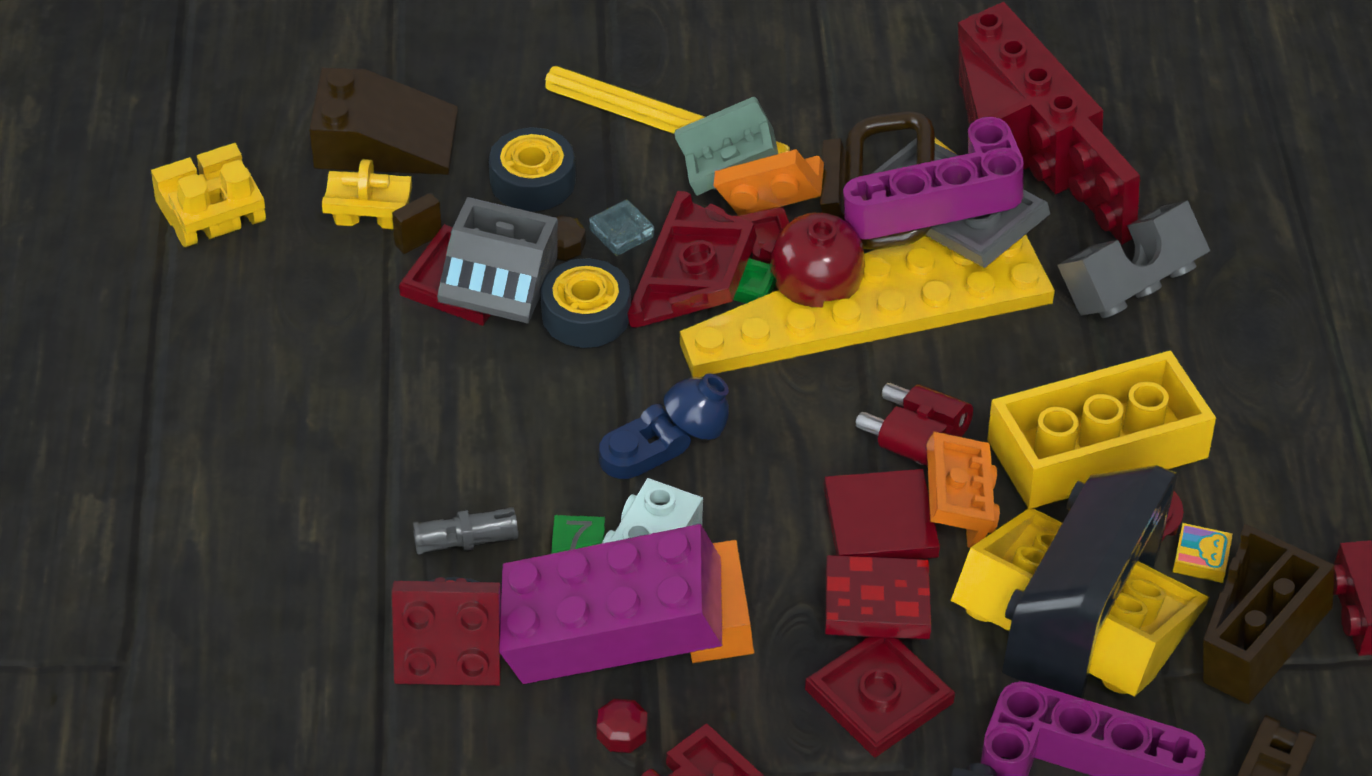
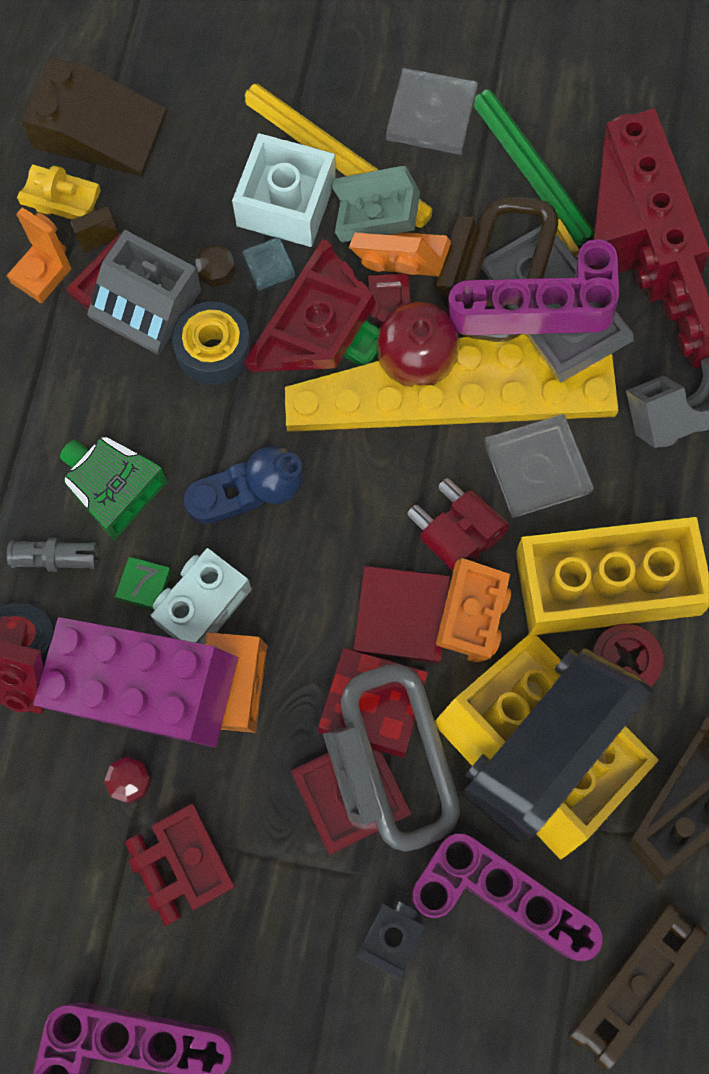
camera: 15 degrees right, 25 degrees up
black wheel [489,127,576,212] -> none
yellow tile [1173,523,1233,583] -> none
none -> orange bracket [7,207,72,304]
none -> green torso [60,437,167,541]
none -> light aqua brick [232,133,336,247]
none -> dark grey bar [323,664,460,852]
none -> clear tile [386,68,478,155]
none -> green axle [474,89,594,247]
none -> clear tile [484,414,594,518]

